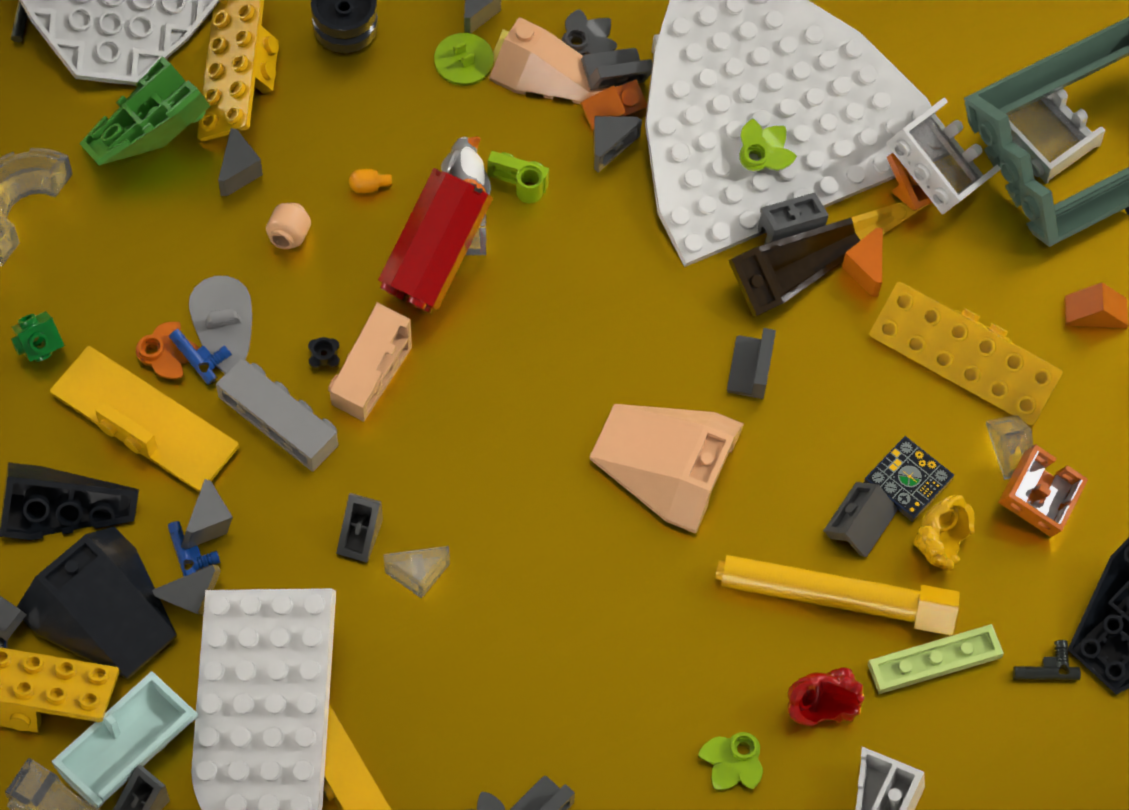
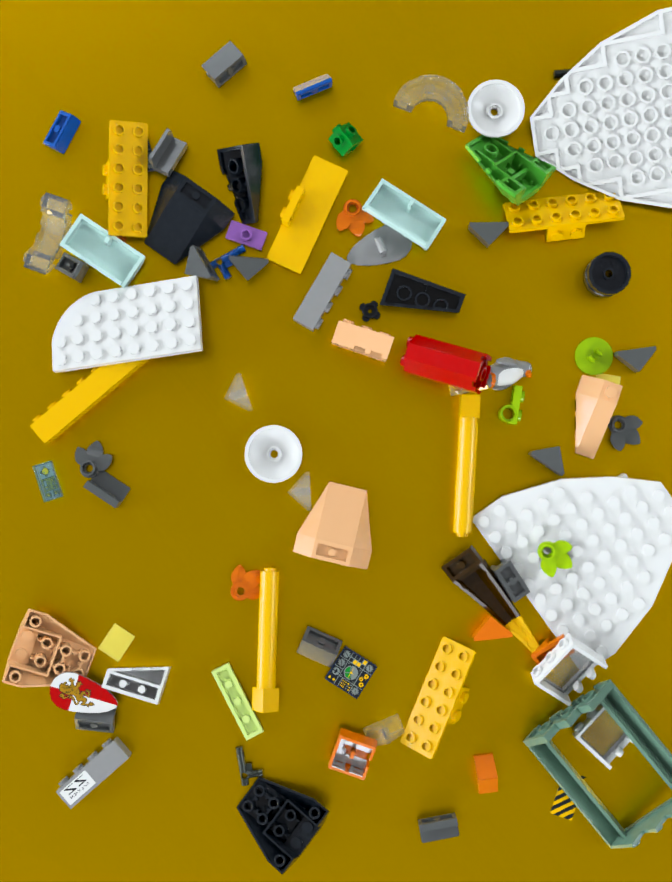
camera: 85 degrees right, 25 degrees up
blue hose [169,329,232,385] -> none
light nougat head [266,203,311,249] -> none
dark grey slope [336,493,383,563] -> none
light orange cylinder [349,169,392,193] -> none
orange slope [580,79,647,130] -> none
dark grey panel [581,48,652,90] -> none
lime plate [698,732,763,790] -> none
dark grey panel [727,328,776,399] -> none
red hair [788,667,864,726] -> none
yellow hair [913,495,975,570] -> none
none -> medium lavender plate [225,220,268,251]
none -> orange plate [230,565,260,601]
none -> white dish [245,425,303,483]
none -> clear slope [287,472,312,511]
none -> light aqua container [362,178,447,251]
none -> black wedge [380,268,466,313]
none -> yellow brick [453,394,481,537]
none -> white dish [467,79,525,138]

